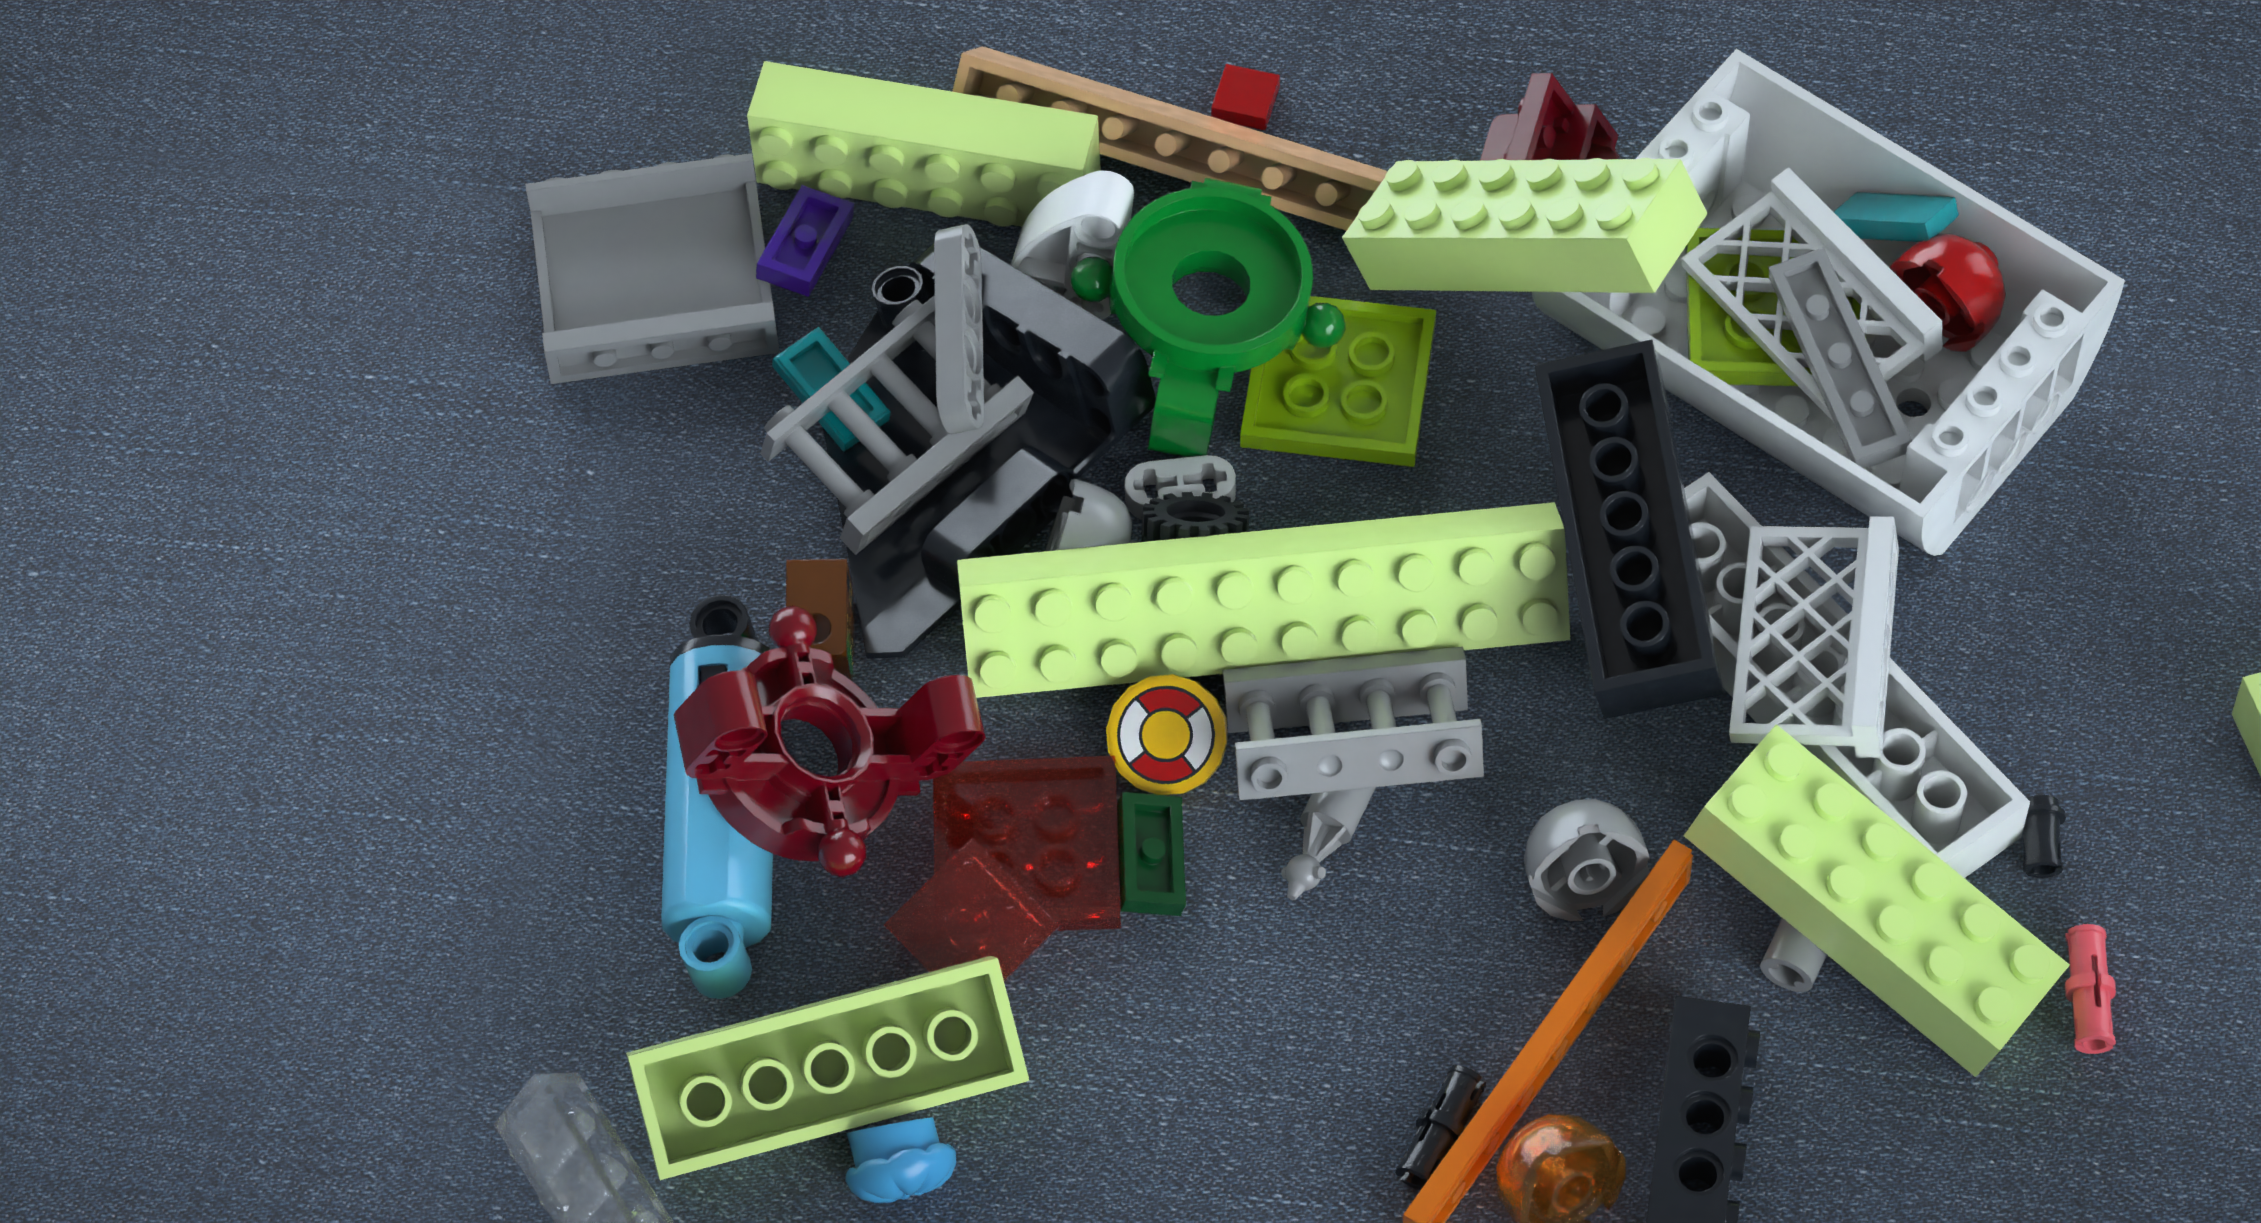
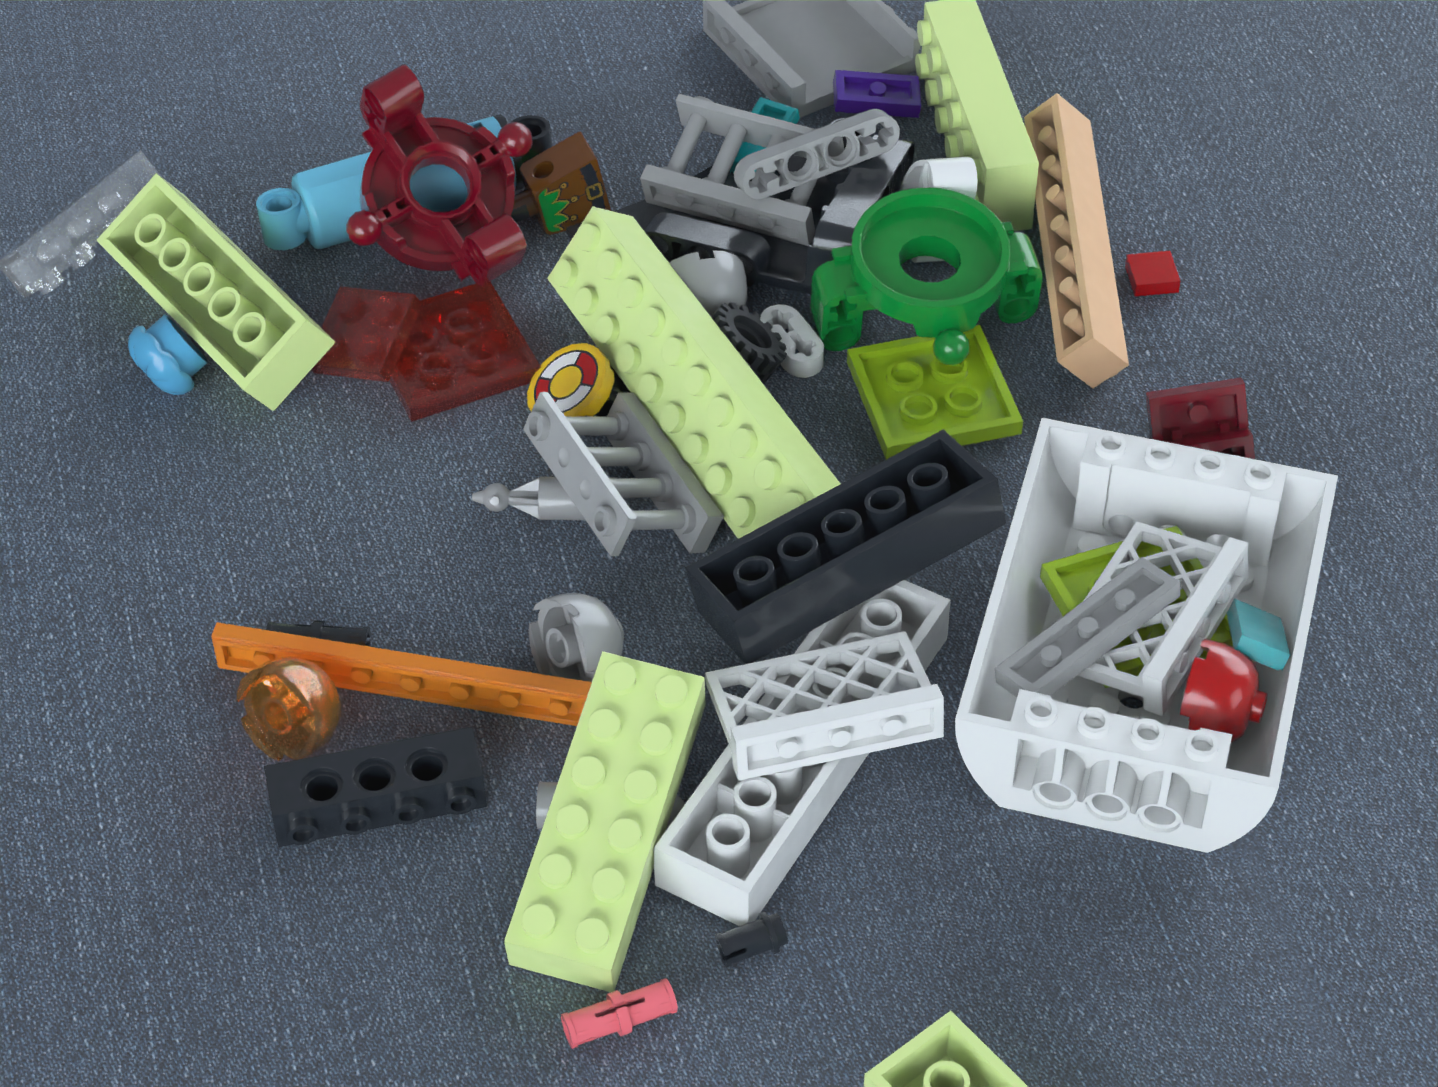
camera: 65 degrees right, 10 degrees down
dark green plate [1117,792,1186,916] -> none
yellowish green brick [1342,158,1708,293] -> none

